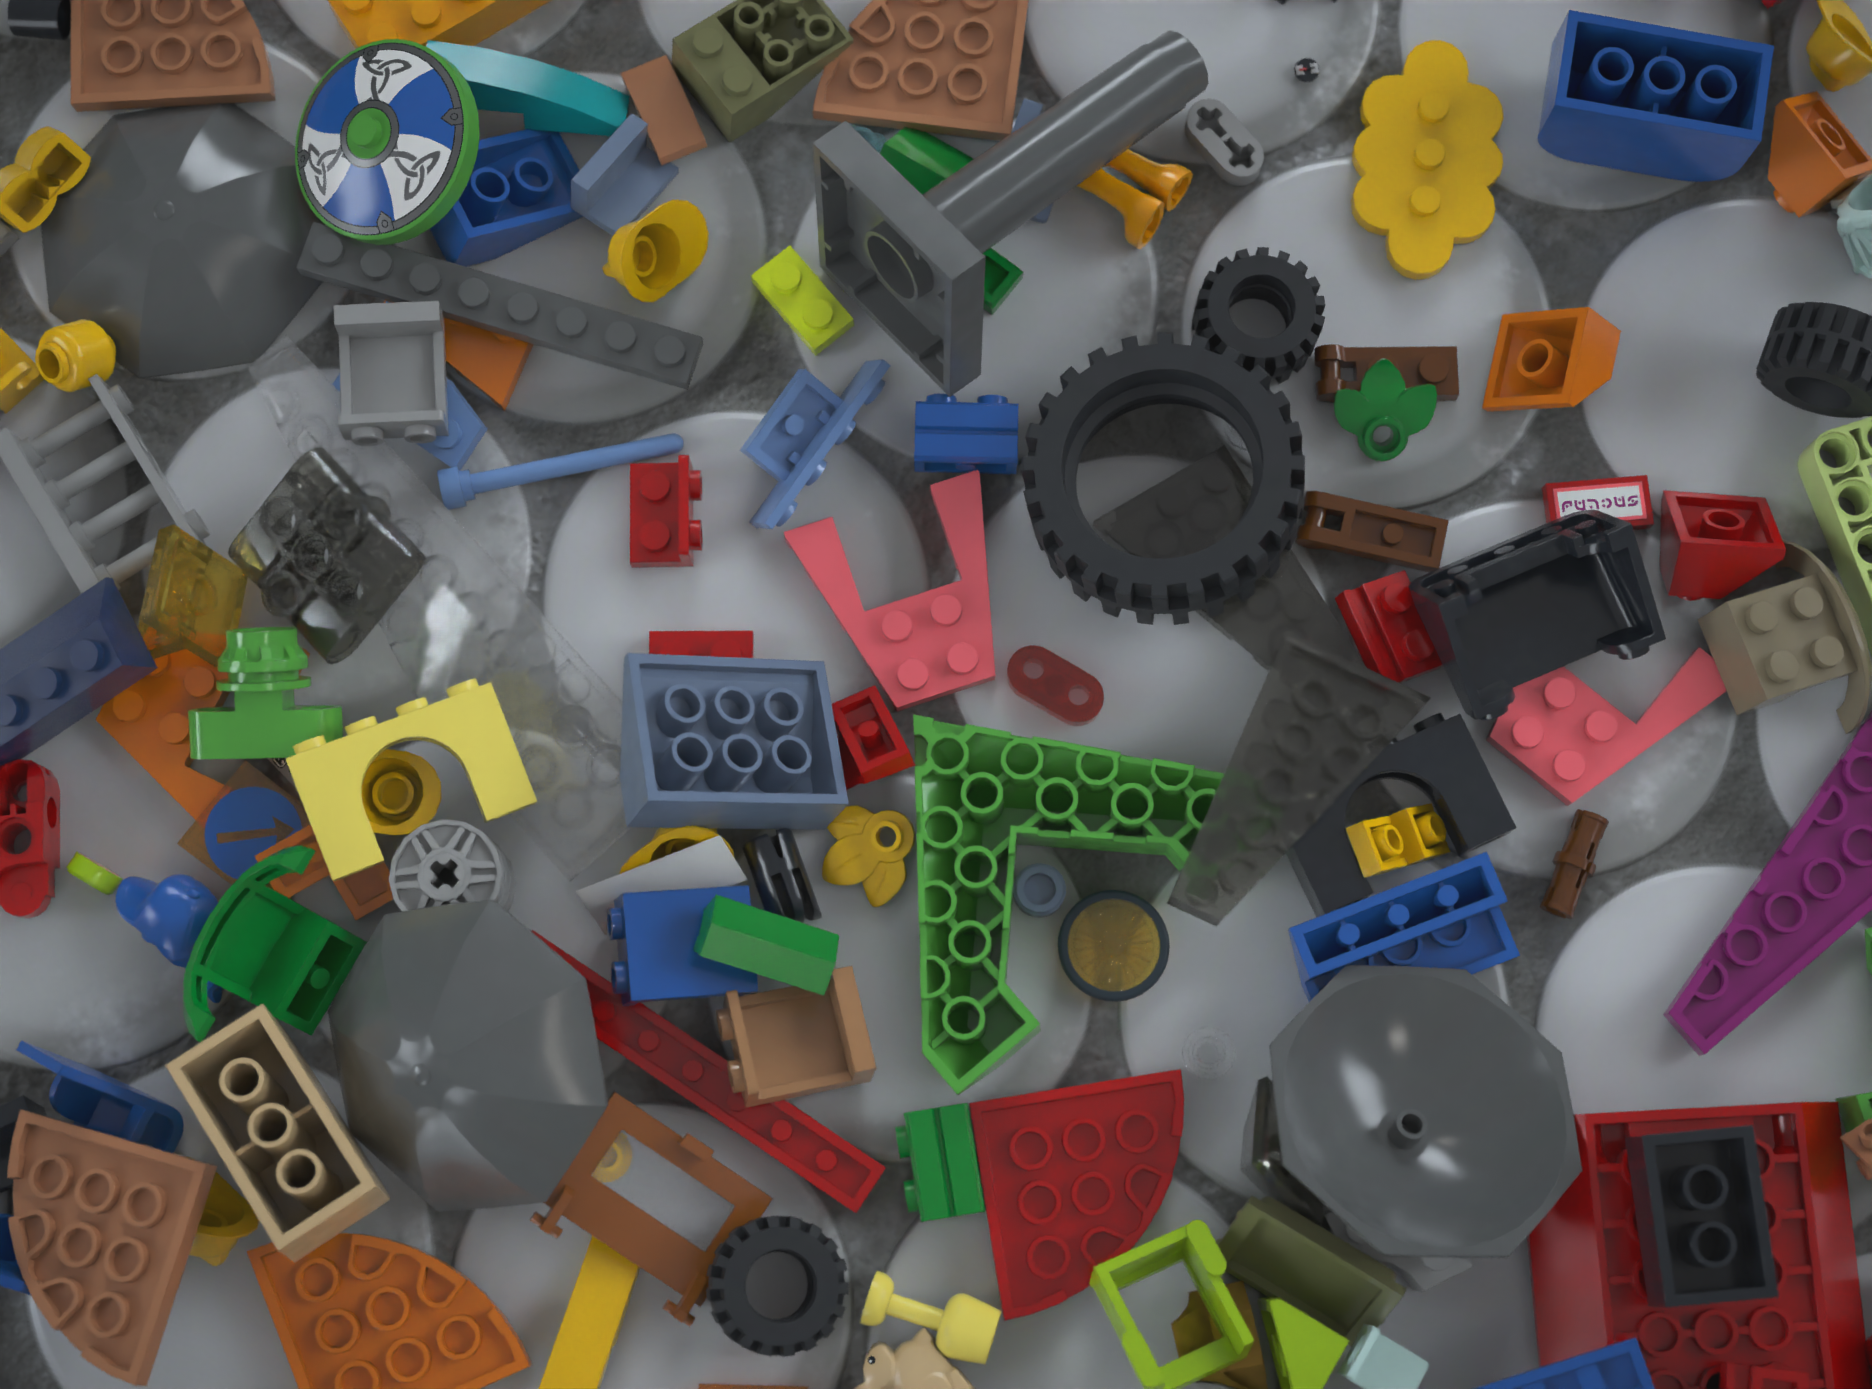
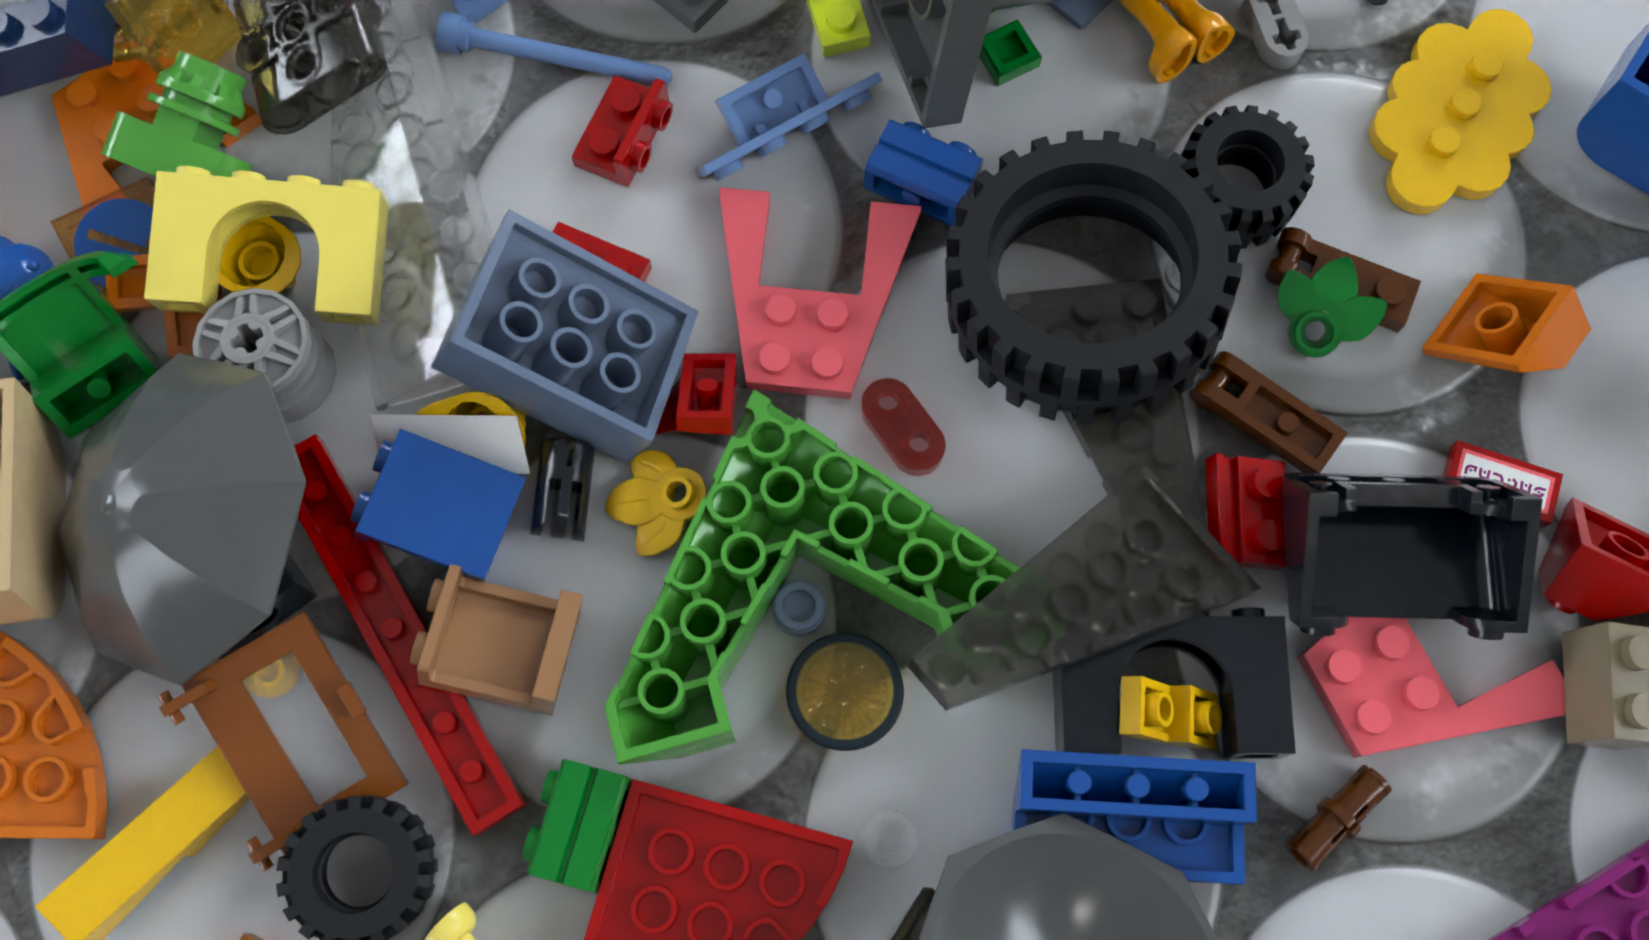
camera: 25 degrees right, 5 degrees down
green piece [693,895,839,995] -> none

